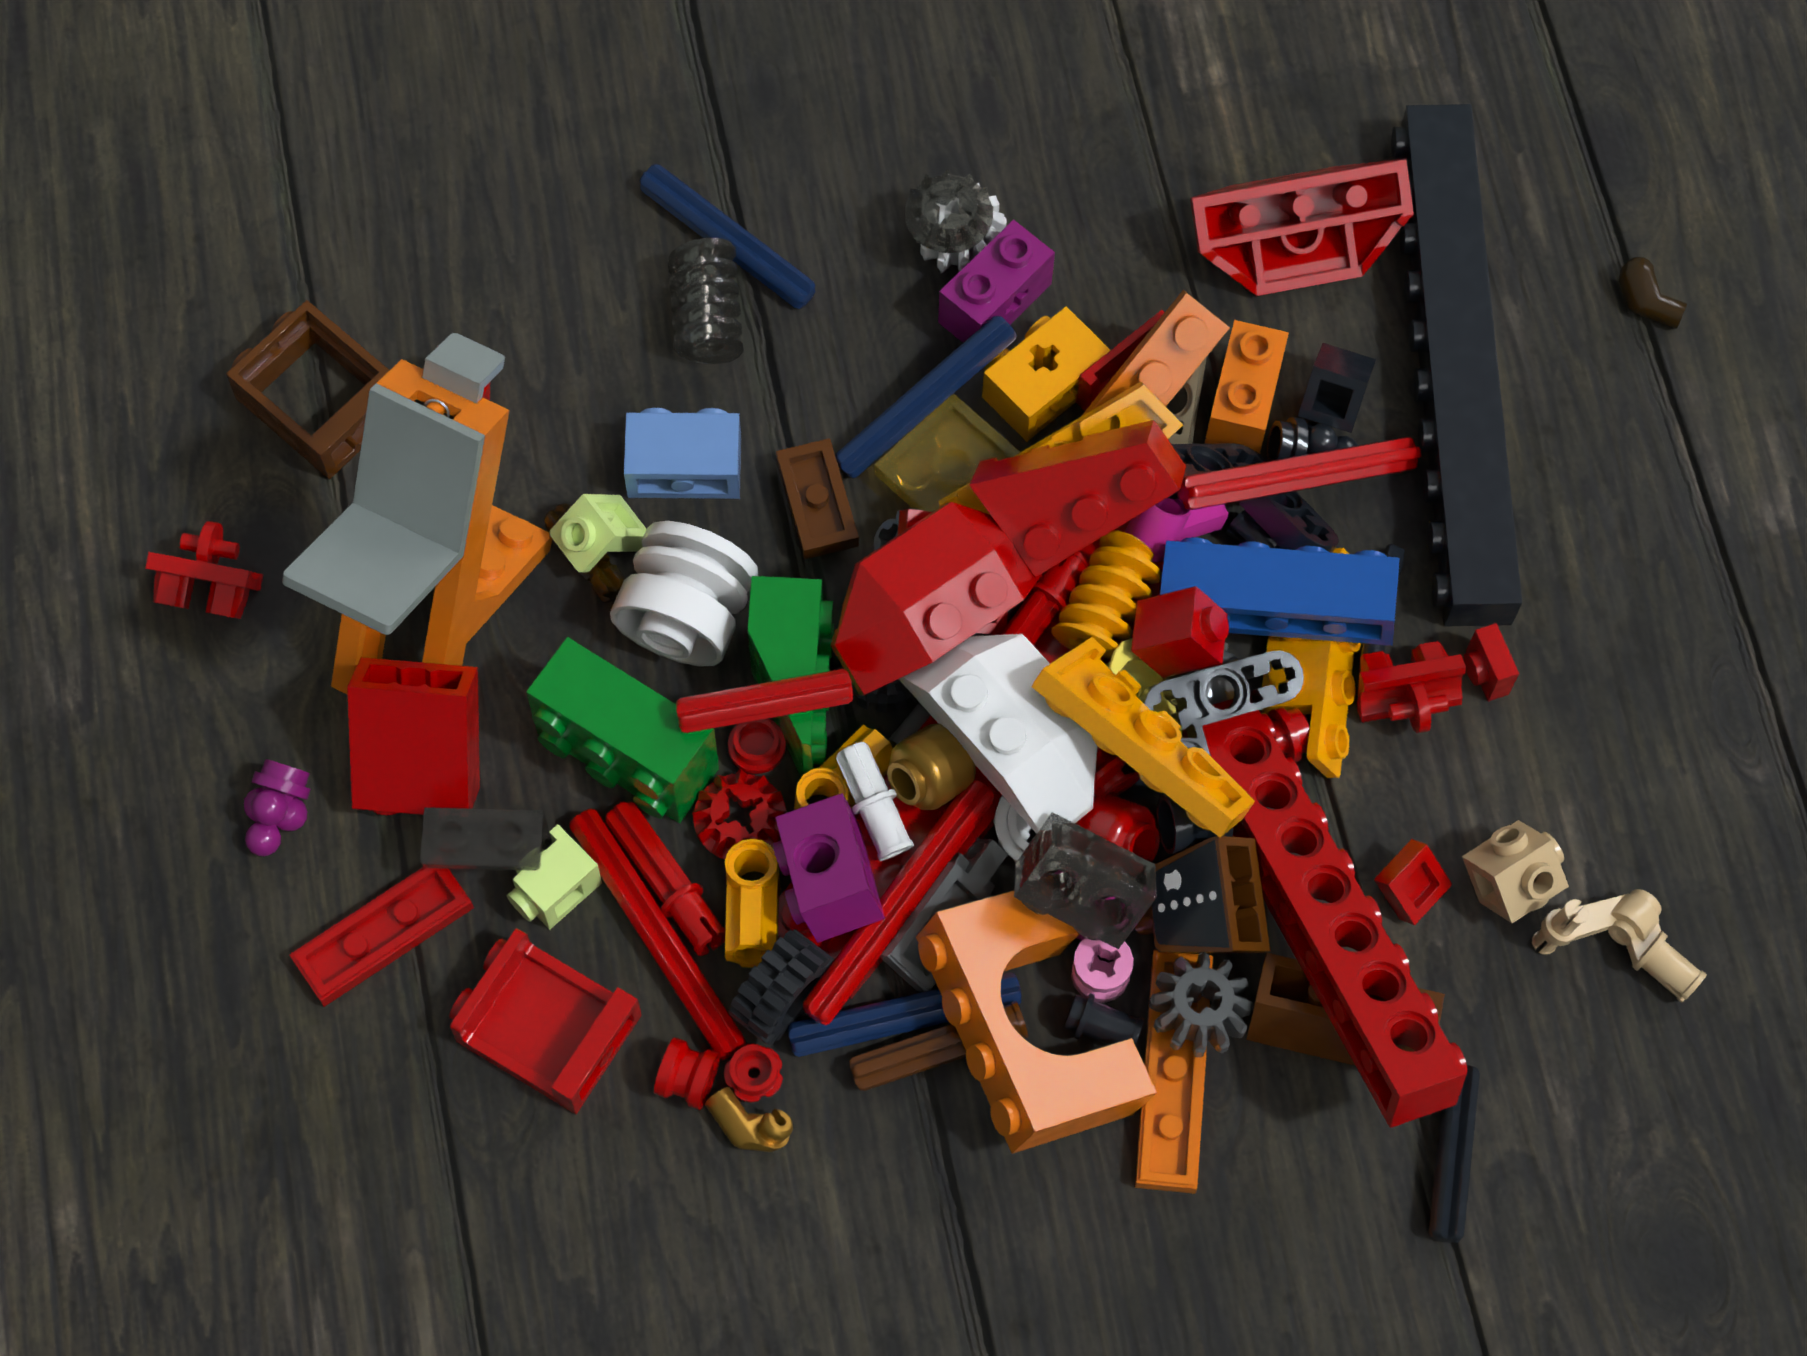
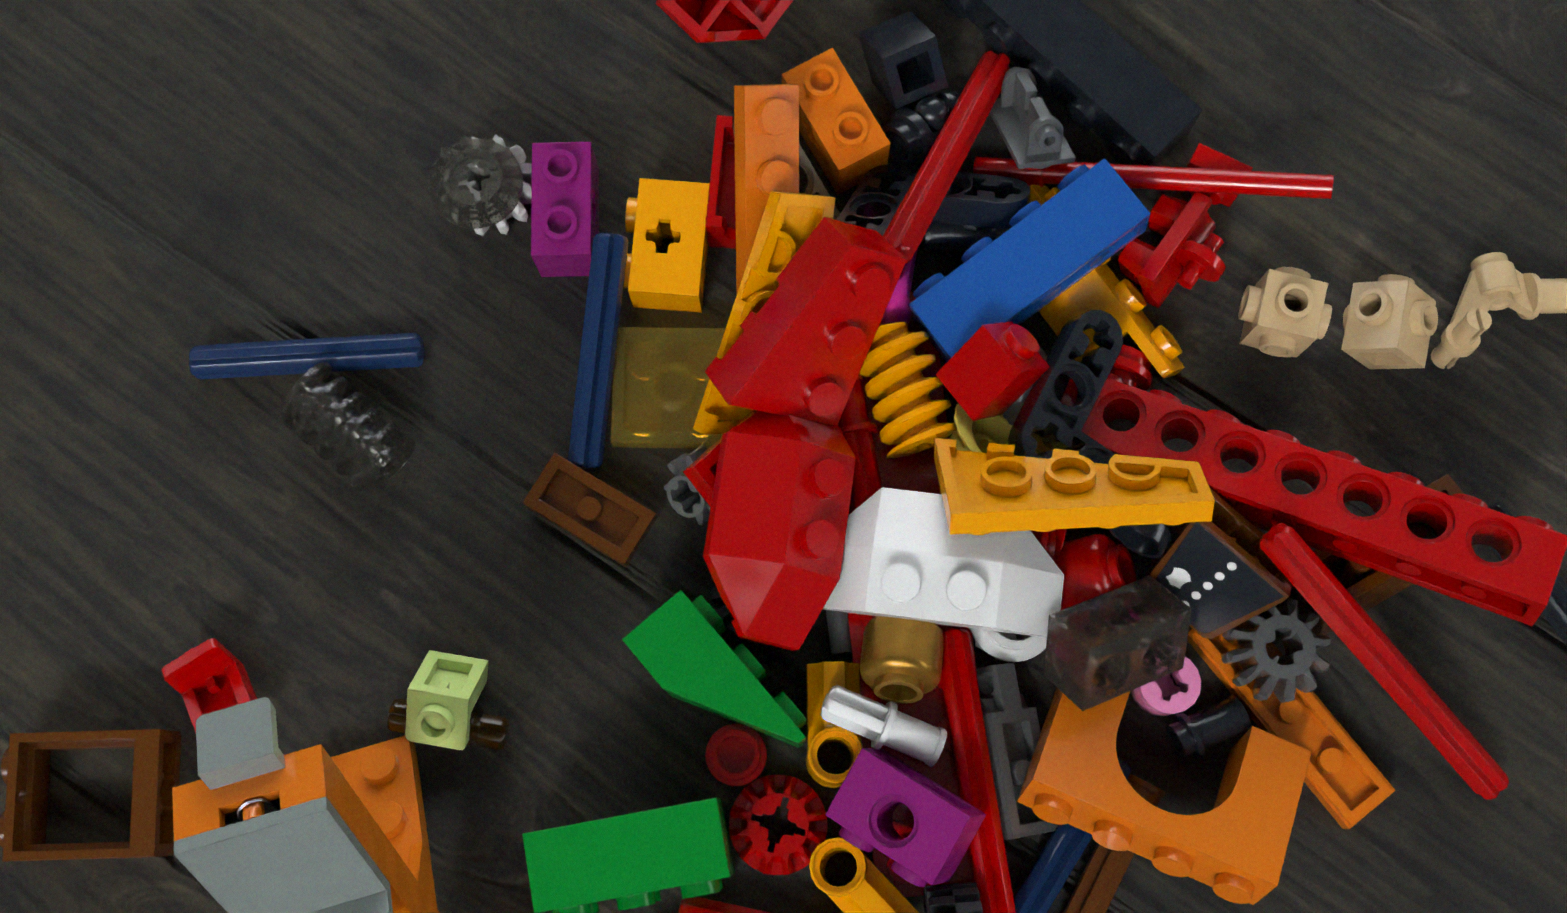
camera: 40 degrees left, 10 degrees up
white wheel [610,521,758,666] -> none
medium blue brick [624,408,741,499] -> none
red axle [676,669,853,733] -> none
red plate [1374,839,1452,925] -> none
none -> red bar [973,157,1334,199]
none -> dark grey hinge [990,67,1076,169]
none -> tan brick [1238,267,1332,358]
none -> red axle [1259,523,1509,800]

